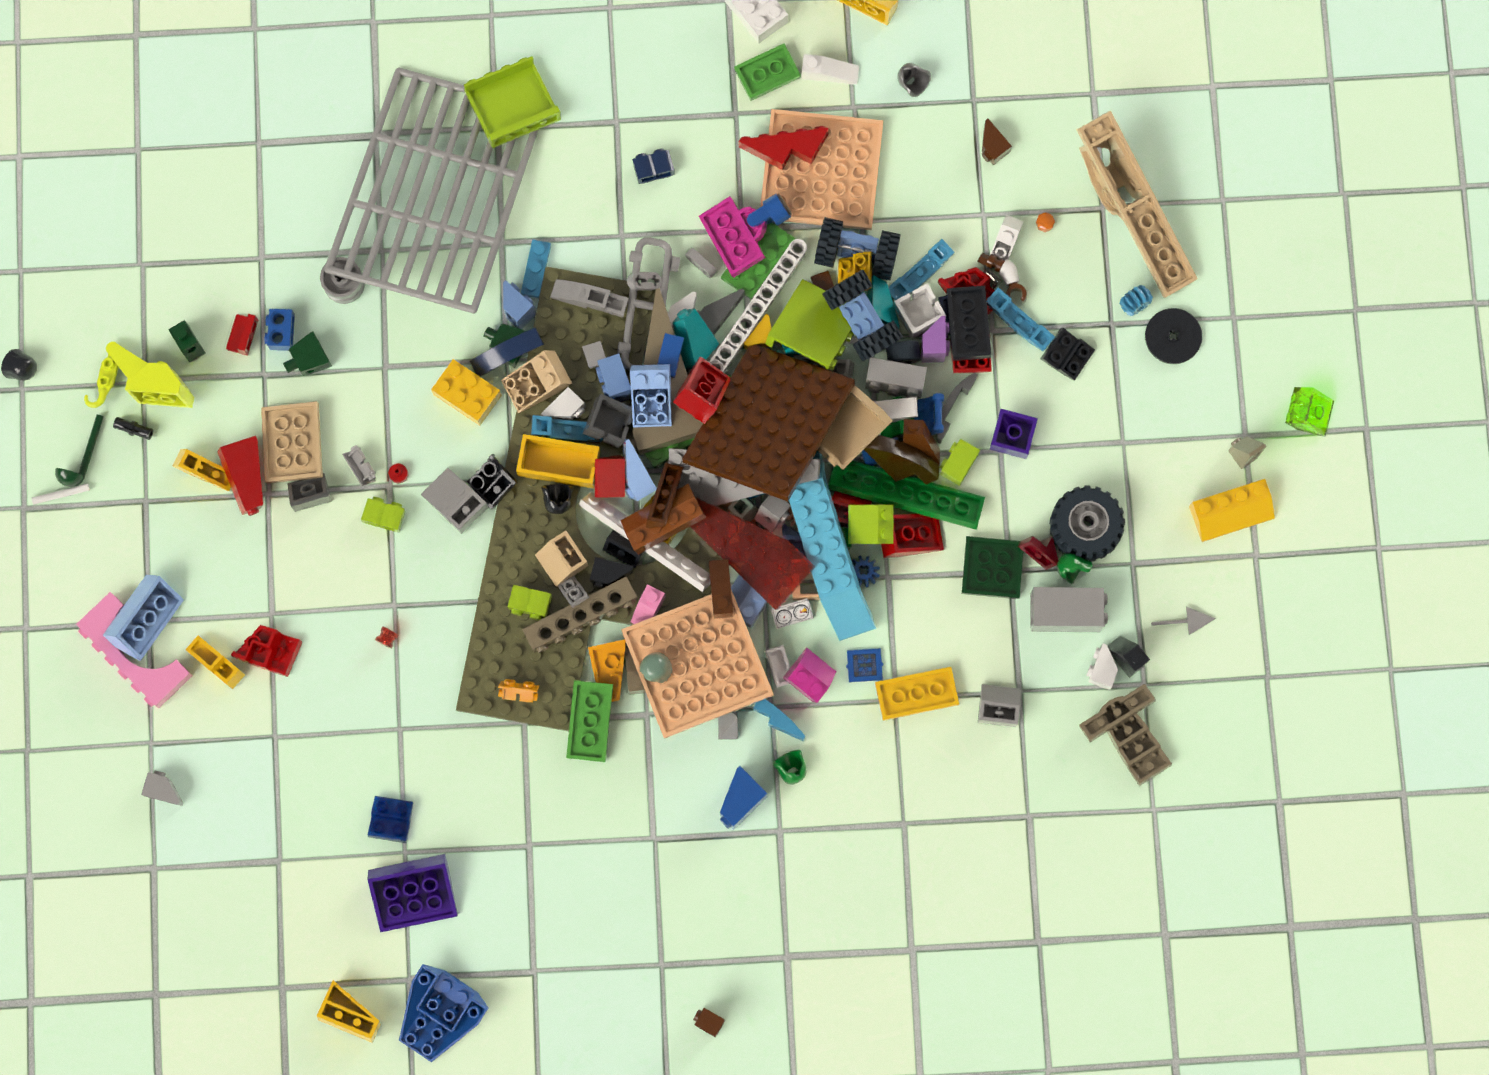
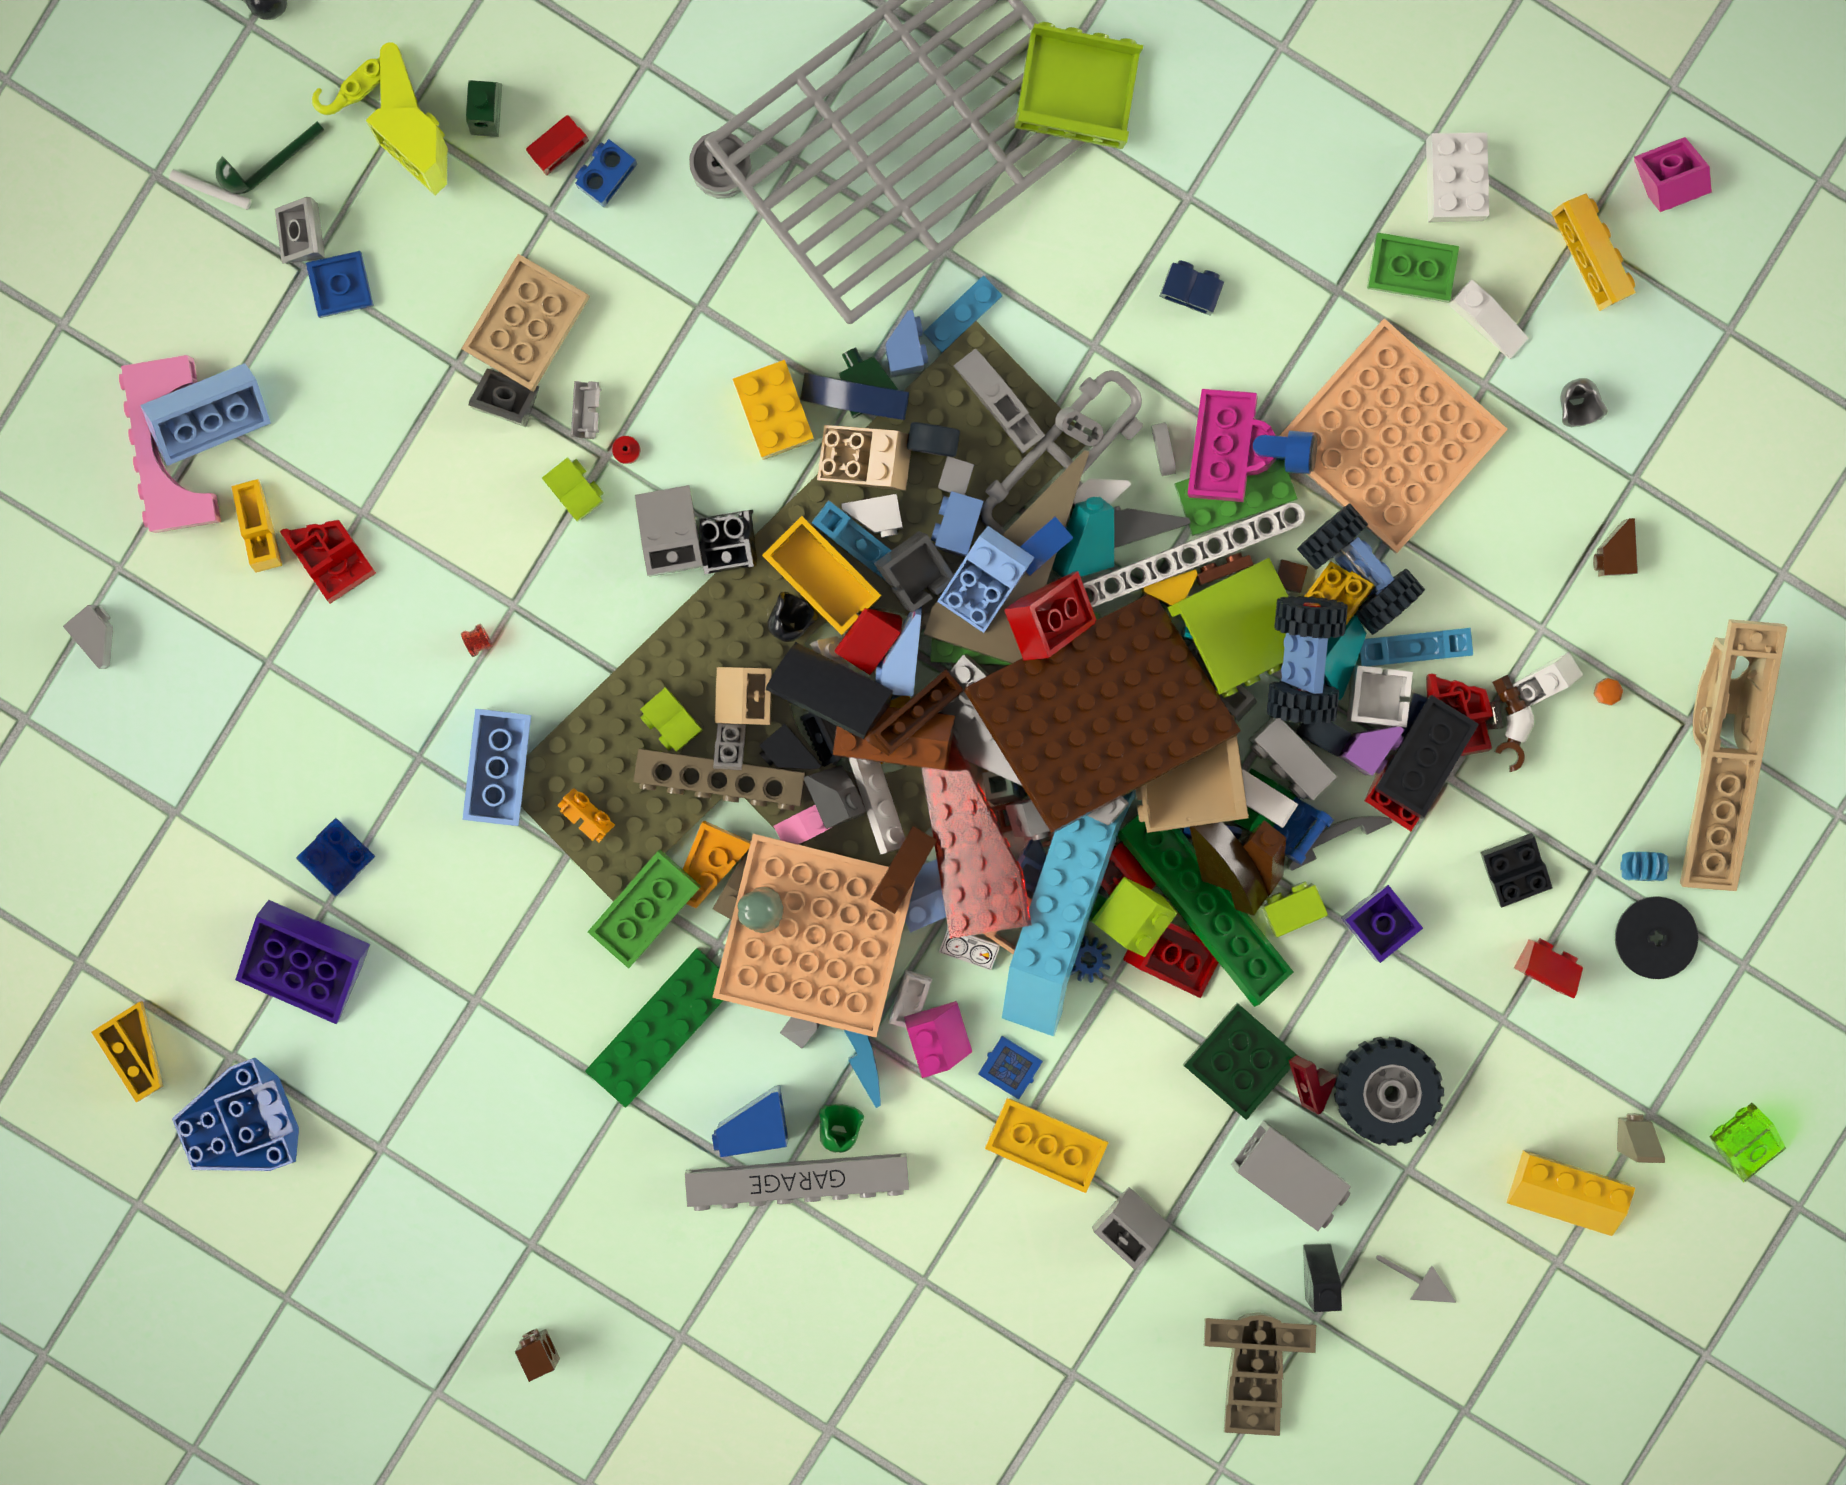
camera: 30 degrees right, 10 degrees up
black pin [113,417,153,440] -> none
yellow slope [172,449,231,491] -> none
red slope [217,435,263,516] -> none
dark green torso [283,331,332,376] -> none
red slope [738,126,829,170] -> none
dark azure slope [986,287,1055,352] -> none
green hair [1057,553,1093,585] -> none
white slope [1086,643,1118,690] -> none
none -> light grey slope [274,197,325,264]
none -> blue tile [306,251,374,318]
none -> light blue slope [462,709,531,826]
none -> green plate [585,948,724,1108]
none -> light grey brick [685,1153,909,1211]
none -> black slope [766,642,893,739]
none -> dark grey slope [804,765,866,829]
none -> black wheel [907,422,960,457]
none -> copper plate [1196,552,1254,586]
none -> red slope [1514,938,1583,999]

